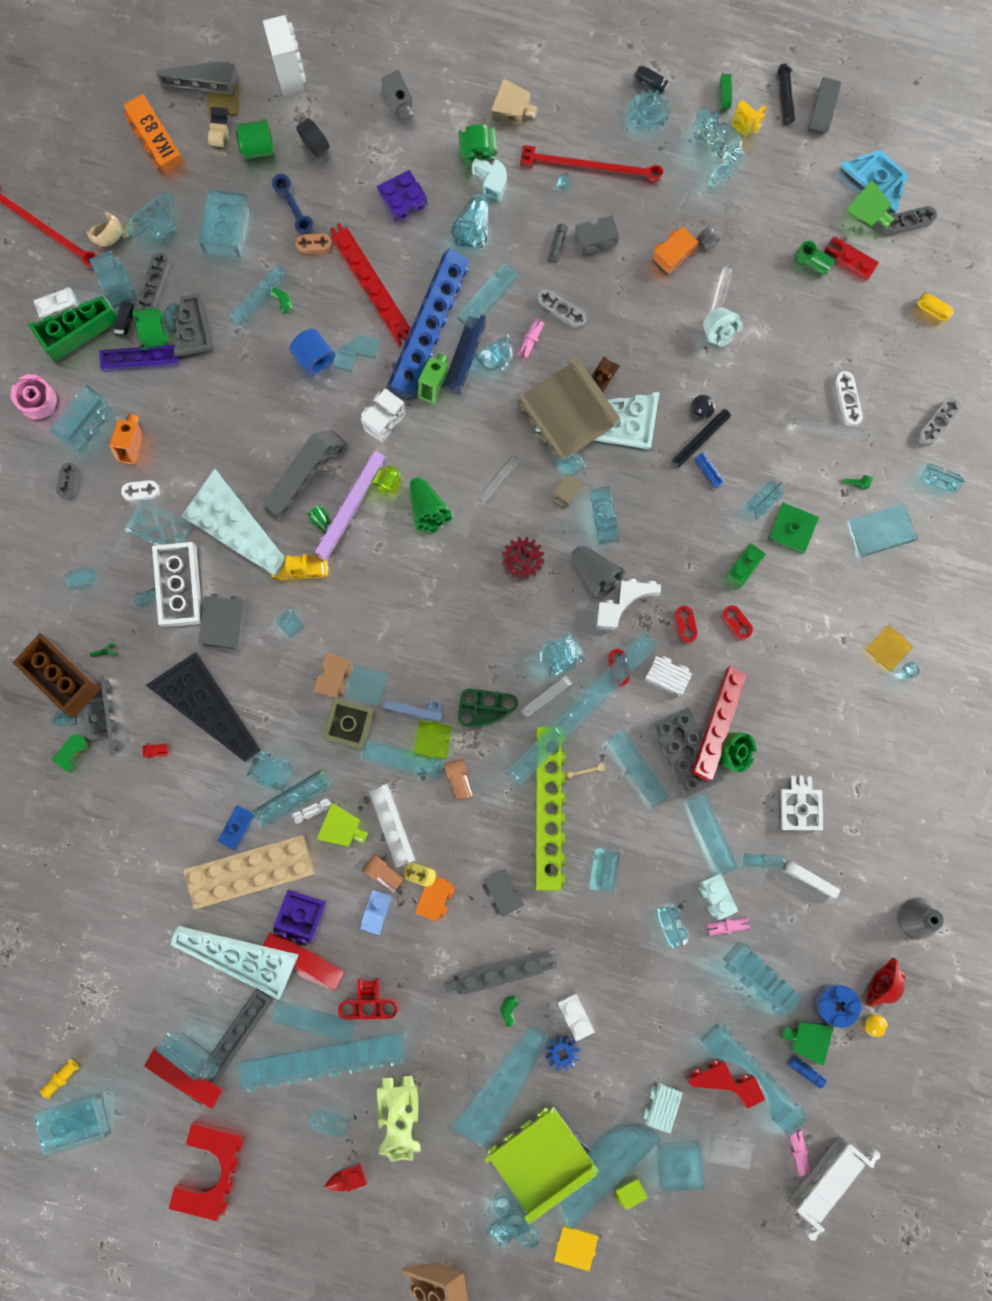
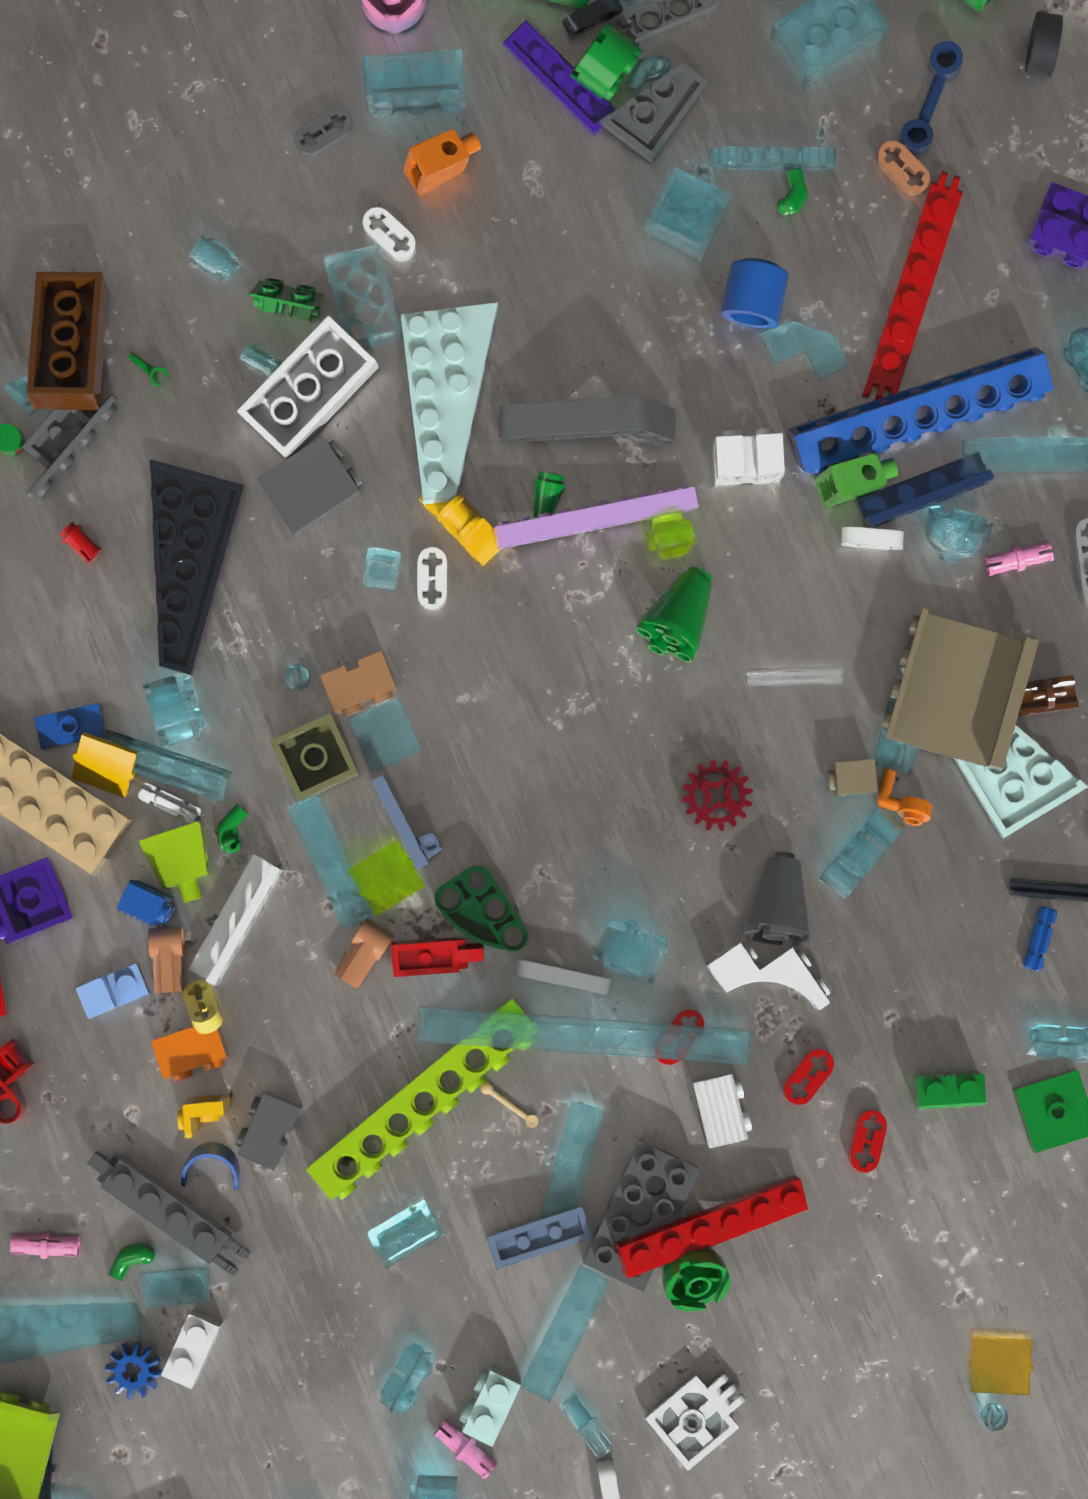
camera: 50 degrees right, 5 degrees up
none -> bright pink pin [10,1232,80,1259]
none -> yellow piece [71,732,138,798]
none -> blue brick [117,879,176,926]
none -> clear light blue plate [141,1267,211,1308]
none -> yellow bracket [177,1094,230,1138]
none -> helmet [181,1142,240,1190]
none -> green arm [217,803,249,854]
none -> green hinge [249,278,324,321]
none -> clear light blue hinge [284,664,311,691]
none -> red hinge [391,937,484,977]
none -> white beam [417,547,448,611]
none -> sand blue hinge [486,1205,592,1269]
none -> clear light blue brick [643,166,733,262]
none -> white beam [841,527,904,550]
none -> orange plate [876,769,933,826]

